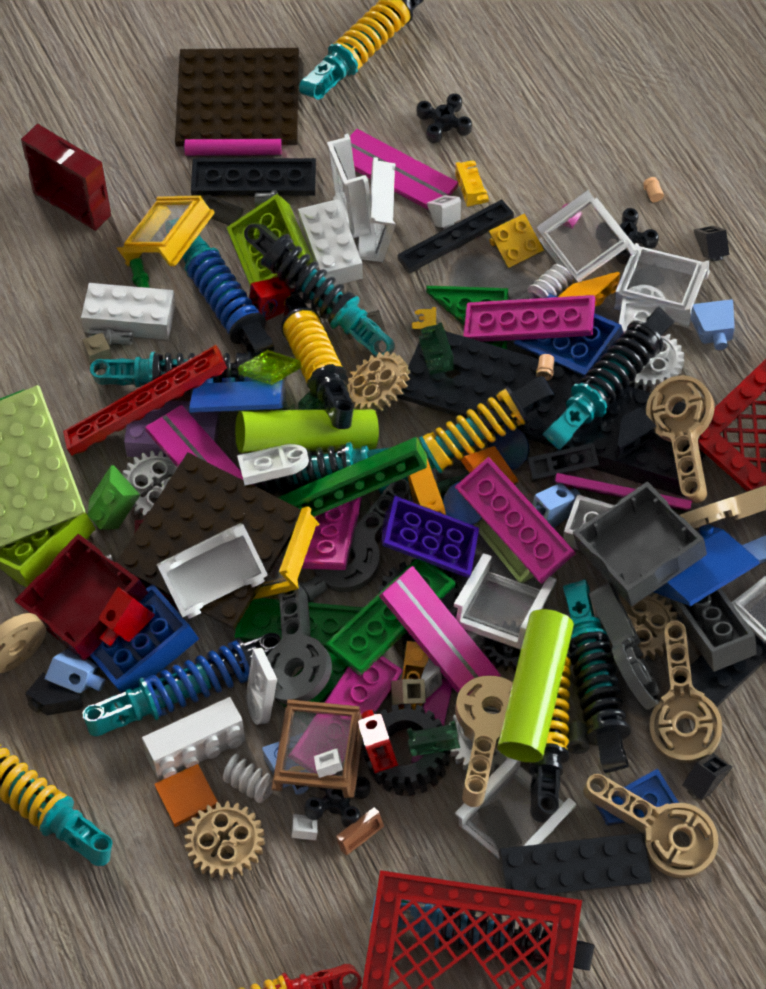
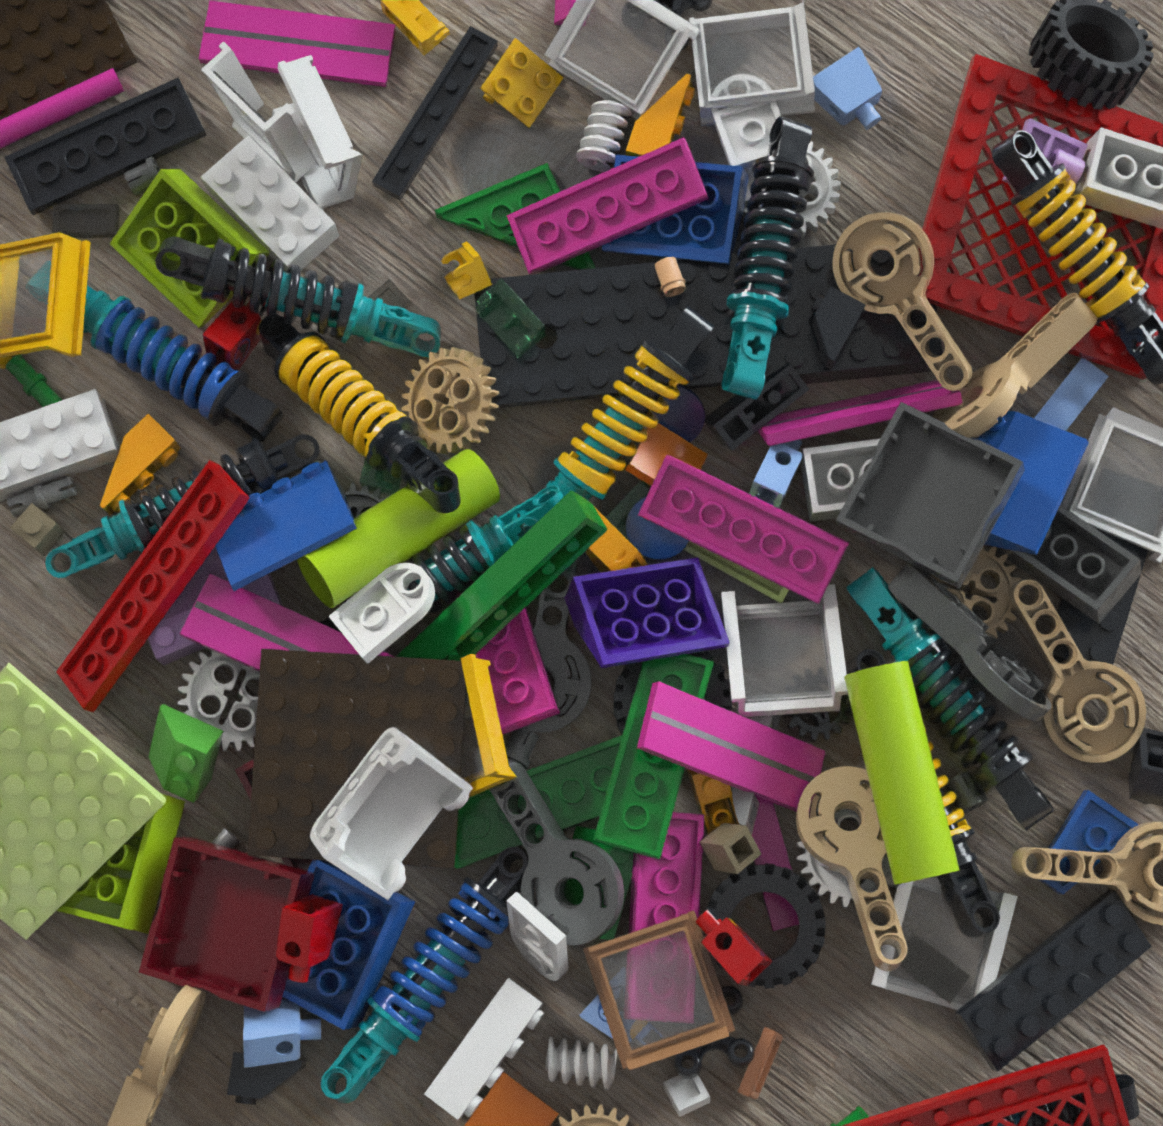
camera: 25 degrees left, 20 degrees up
clear neon green tile [238,350,301,385] -> none
white plate [314,749,343,778] -> none
clear green hinge [407,721,460,756] -> none
white slope [427,195,461,229] -> none
none -> light orange slope [100,414,181,516]

